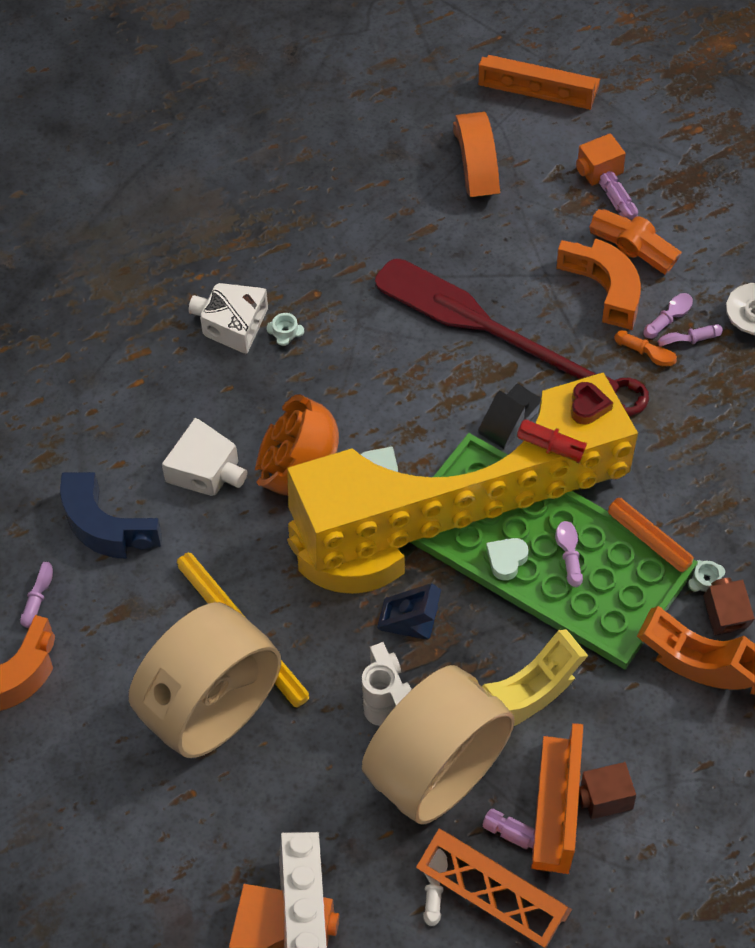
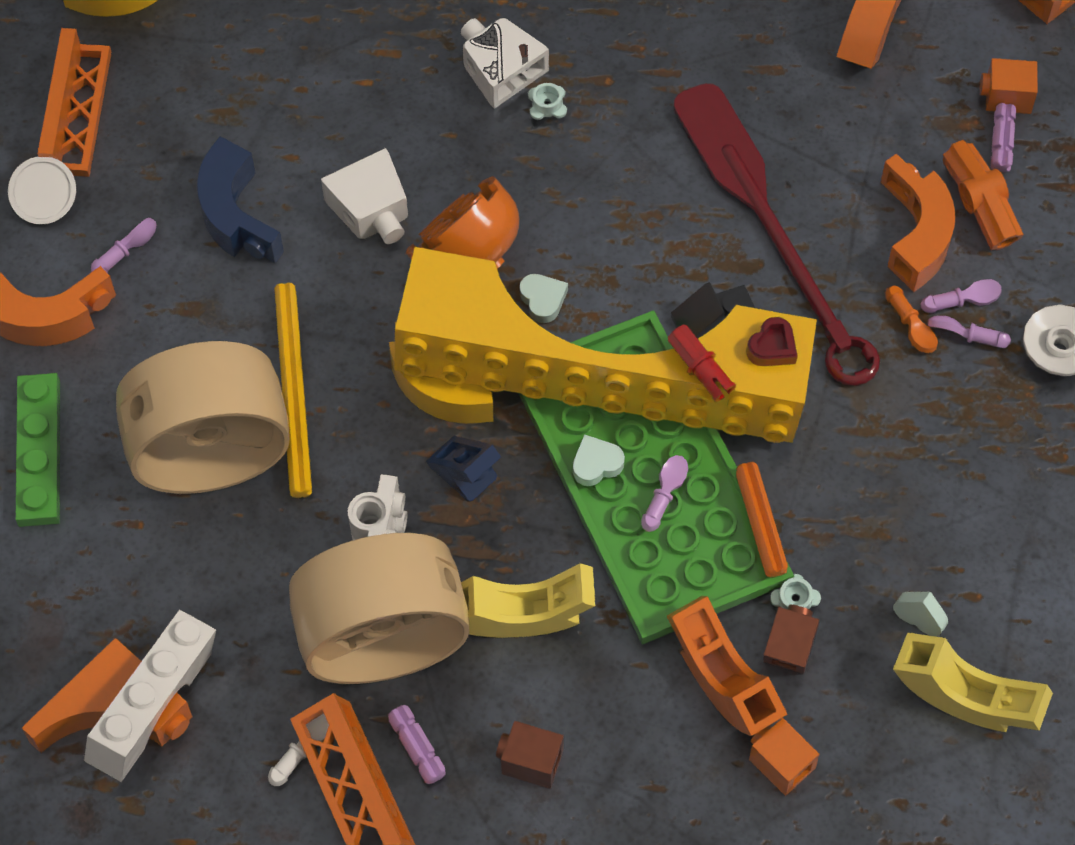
camera: 30 degrees right, 5 degrees up
orange fence [531,723,583,874] -> none
none -> bright green plate [16,373,60,527]

